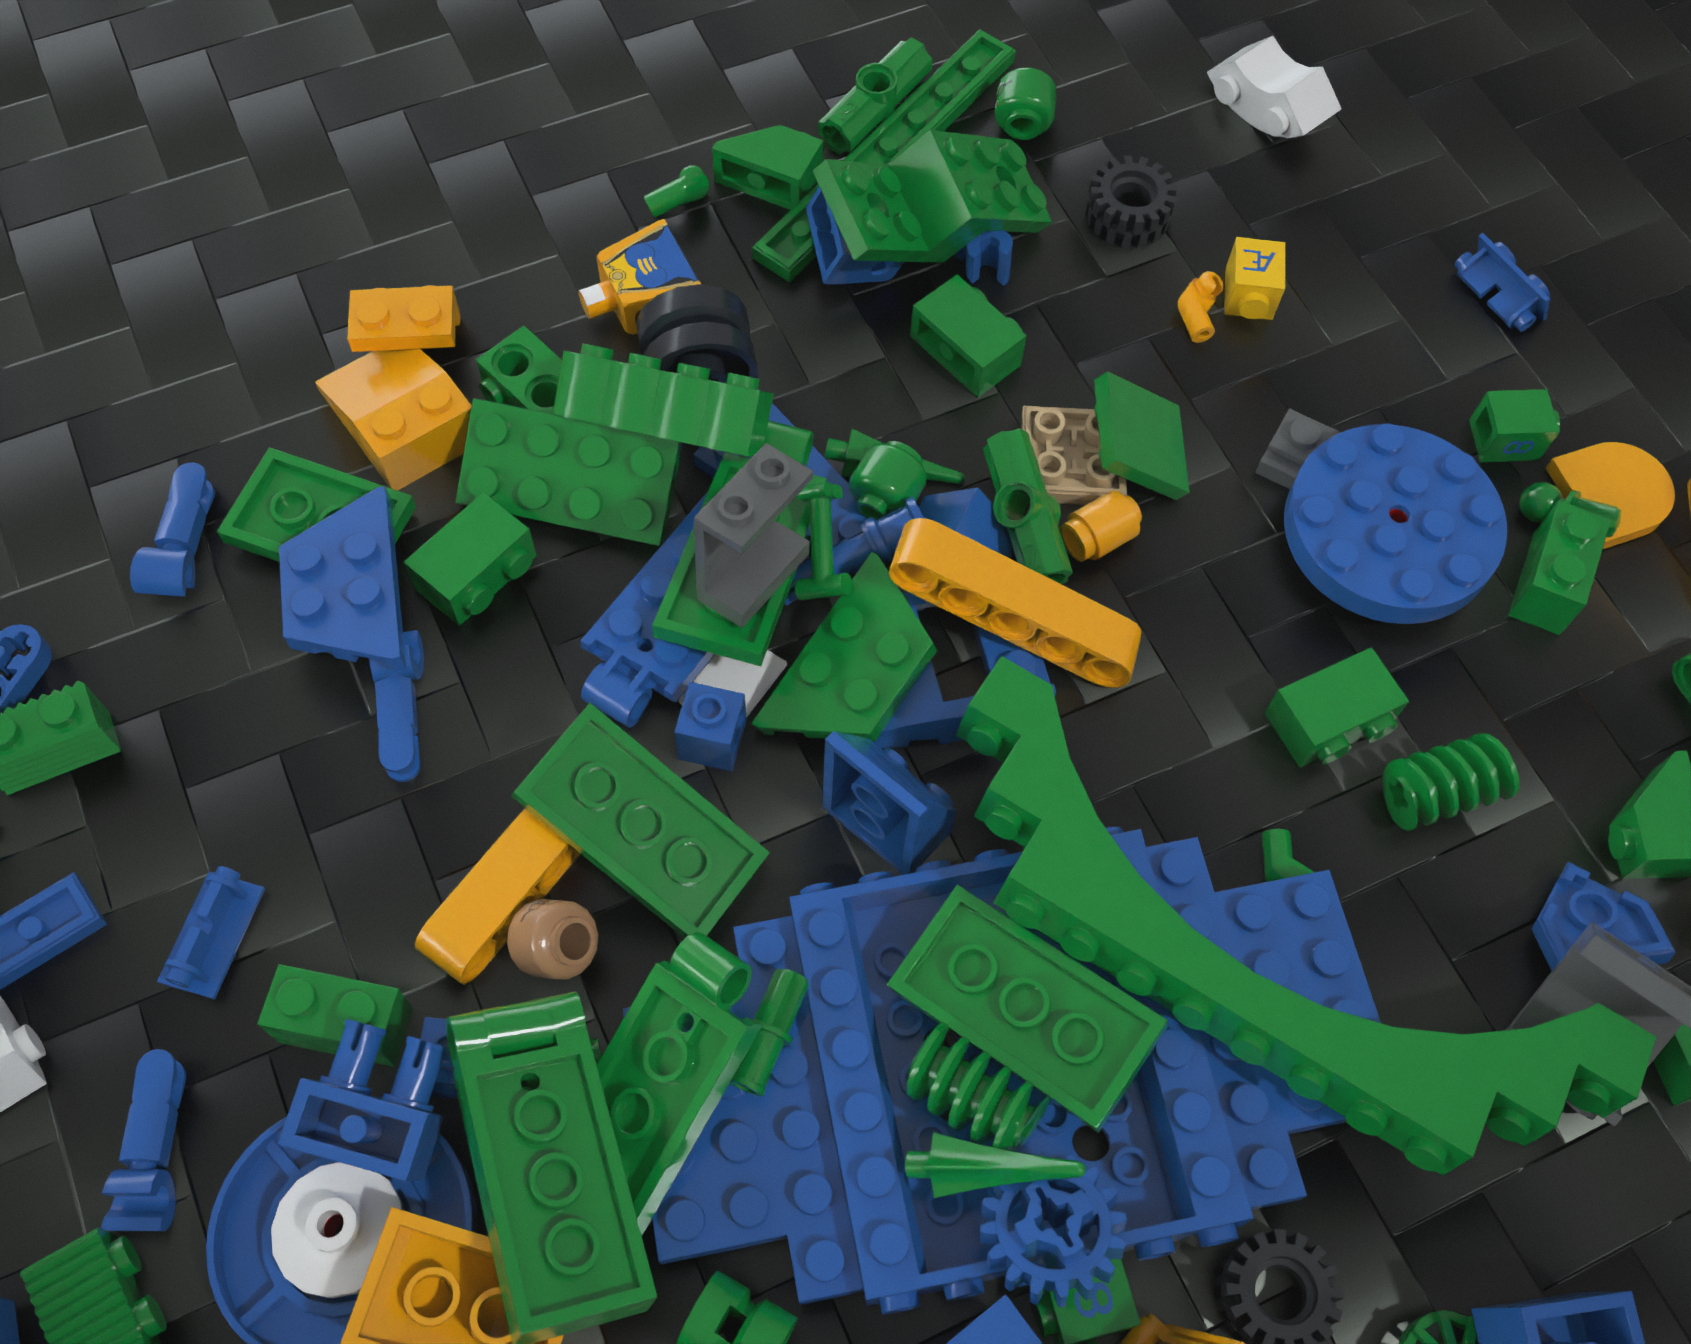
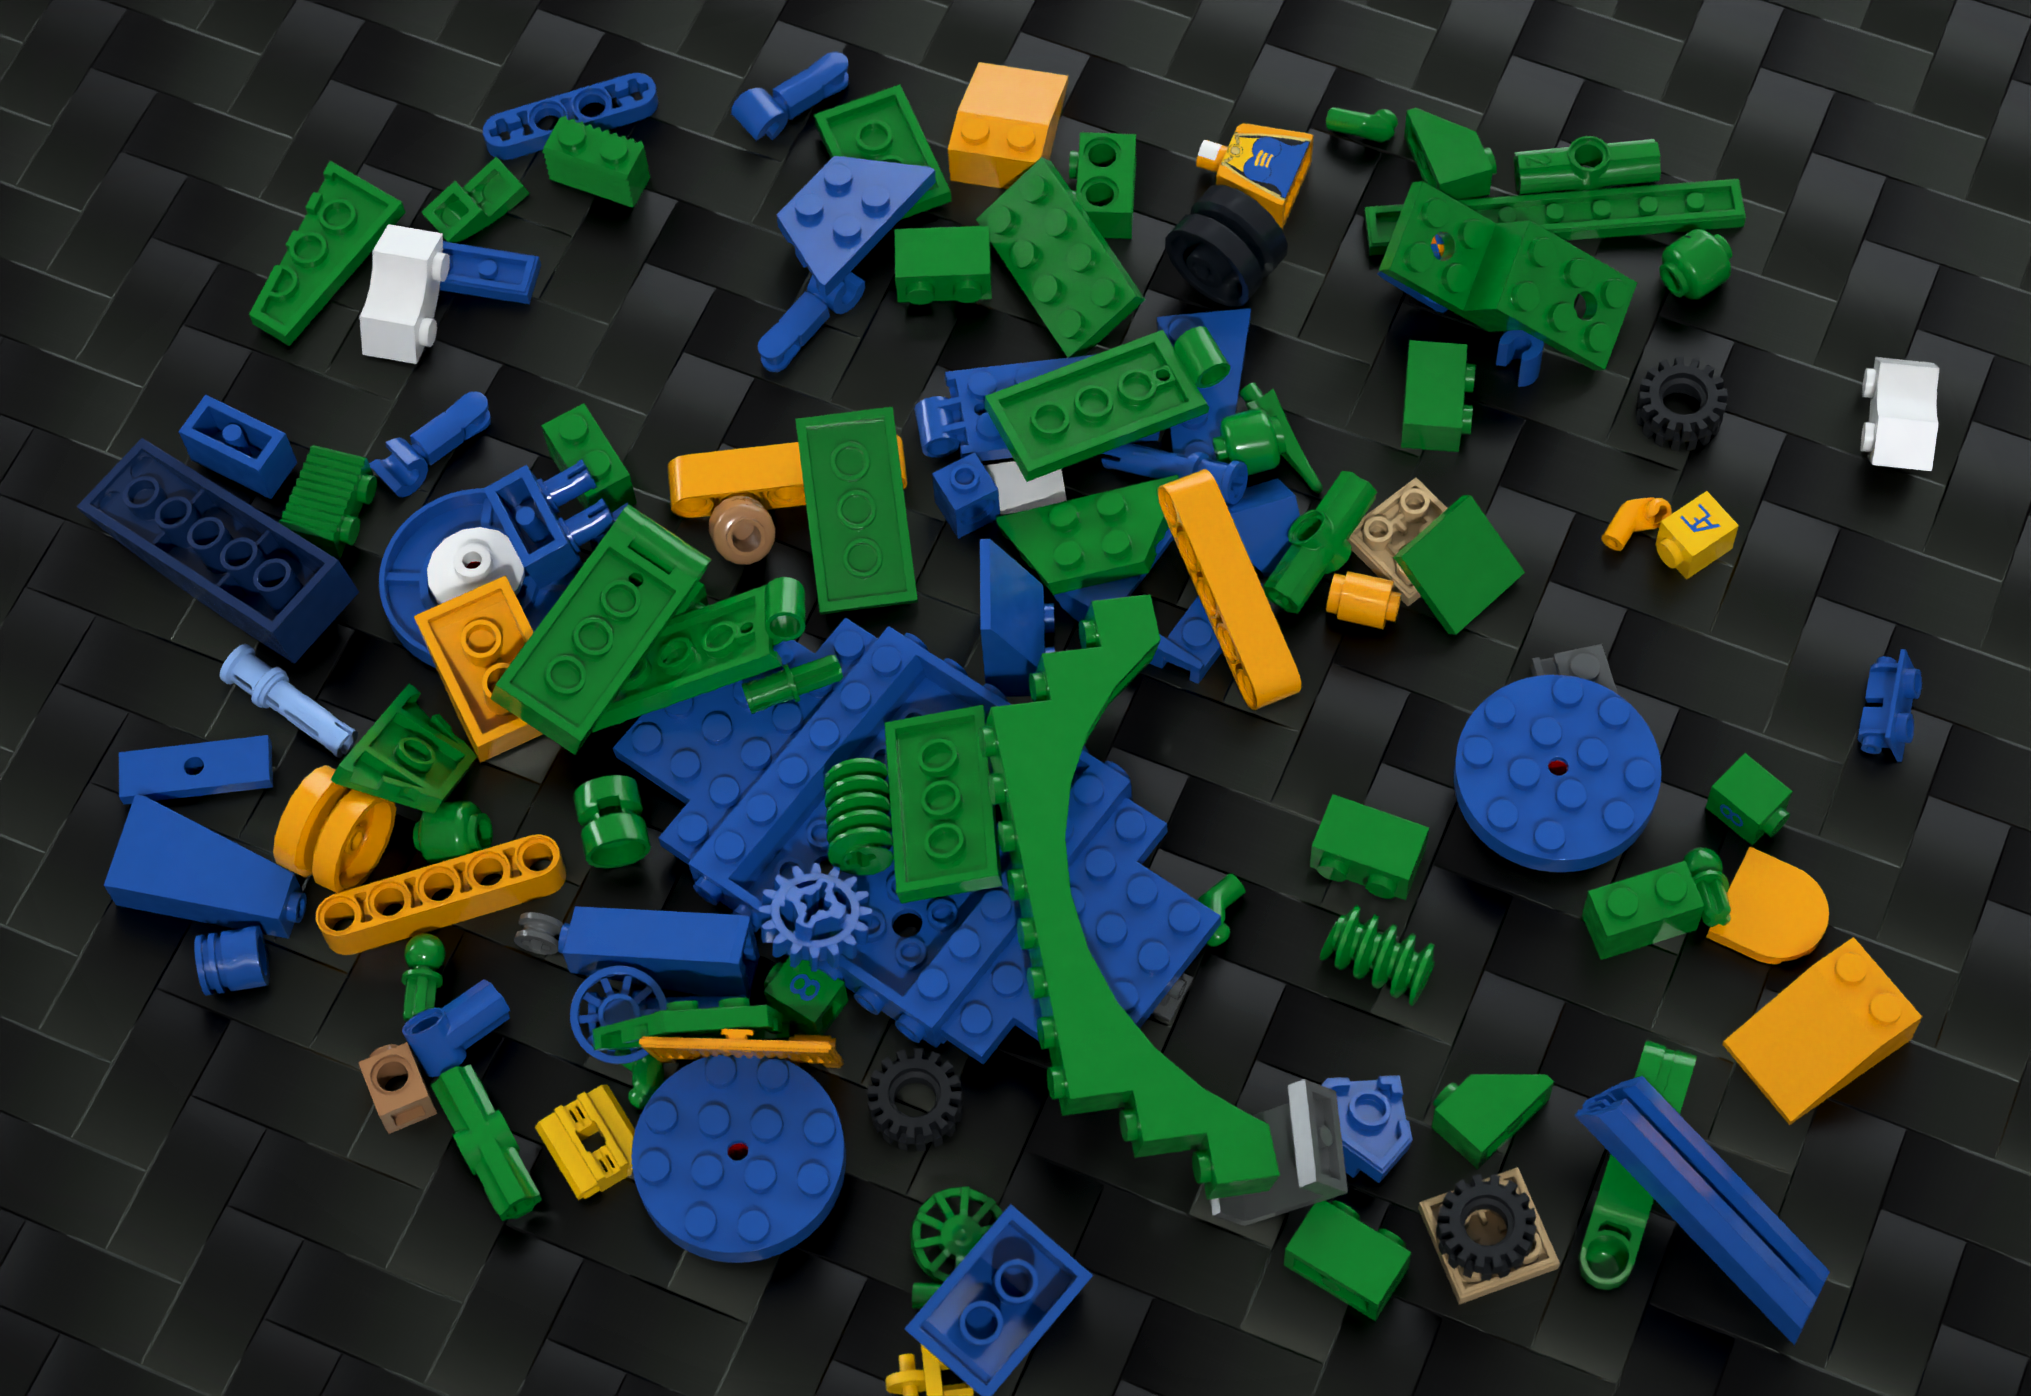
camera: 55 degrees right, 0 degrees up
blue hinge [157,866,265,1000] -> none
light orange bracket [347,285,461,352] -> none
green brick [553,343,774,457] -> none
dark grey panel [694,443,814,628] -> none
green piece [795,482,853,600] -> none
green piece [905,1132,1086,1198] -> none

